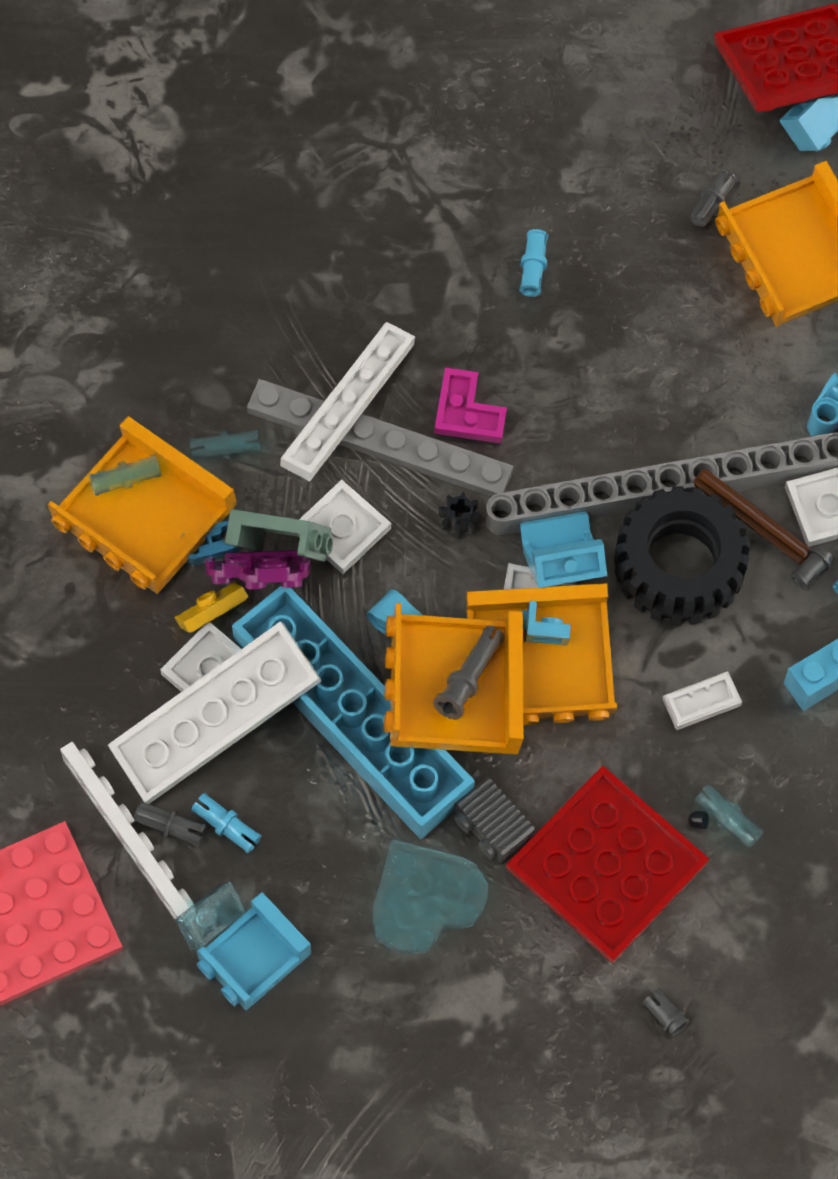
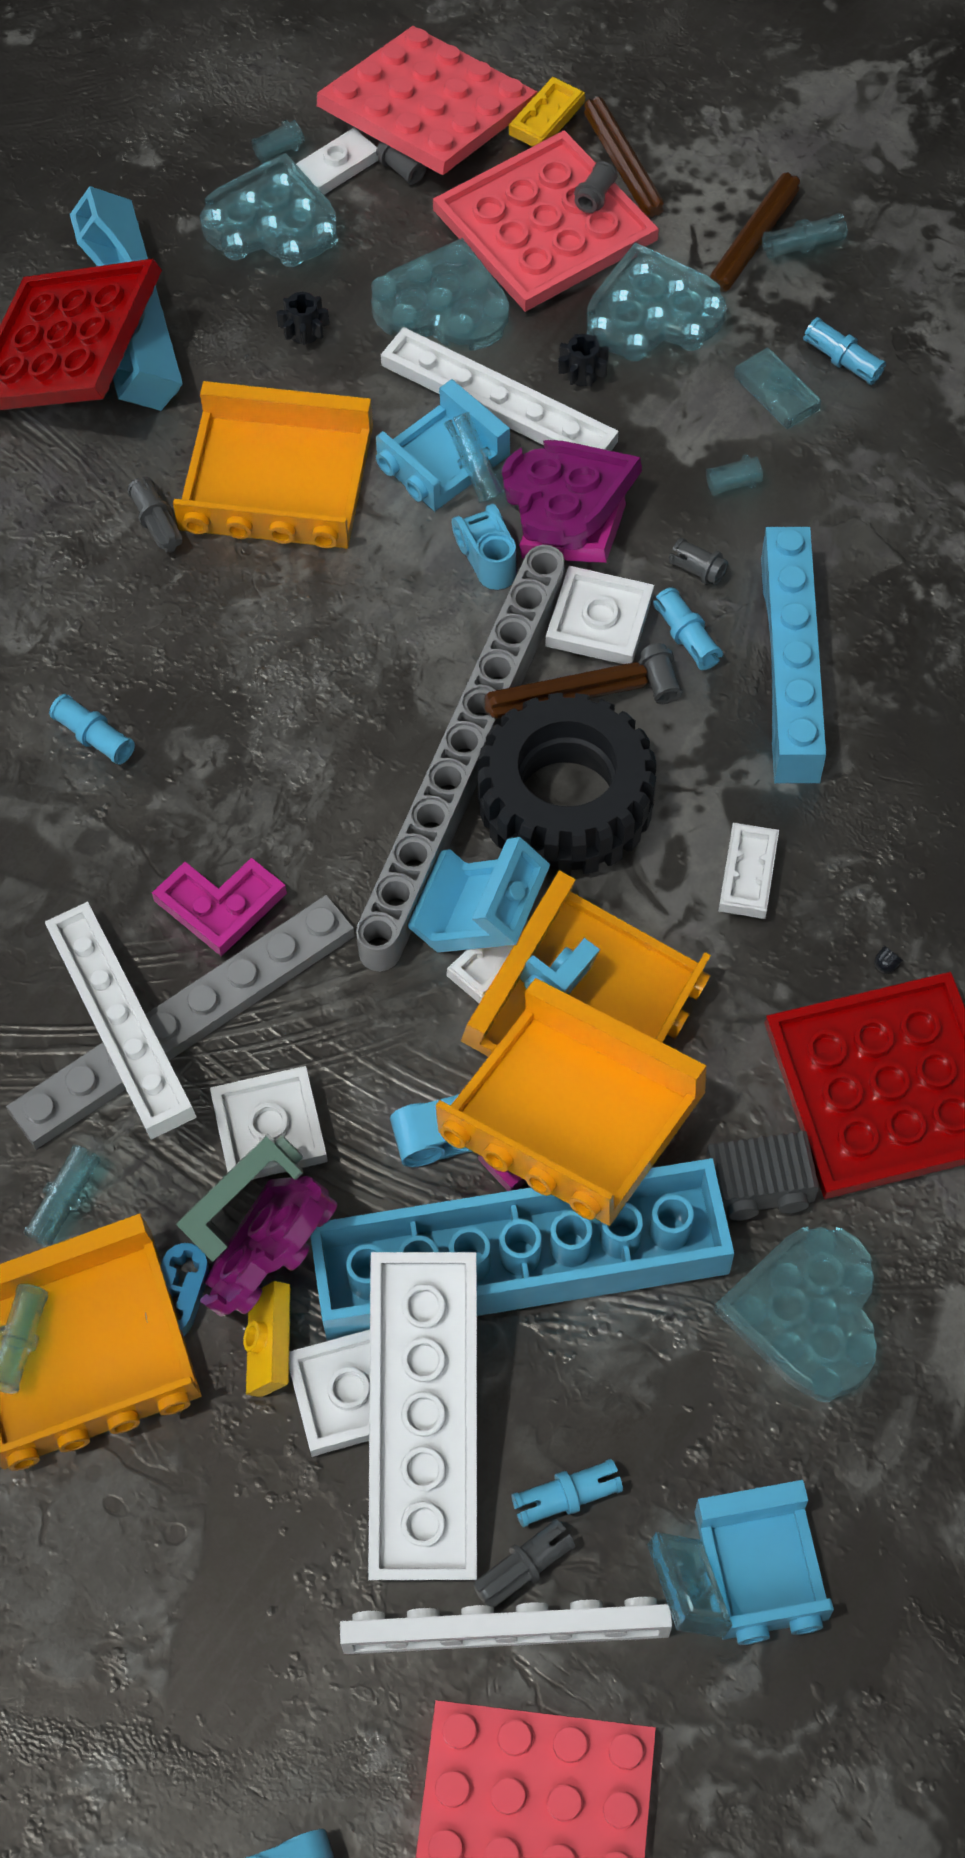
camera: 55 degrees left, 5 degrees down
dark grey pin [433,626,504,719] -> none
black gear [438,492,481,538] -> none
clear light blue pin [695,784,763,848] -> none

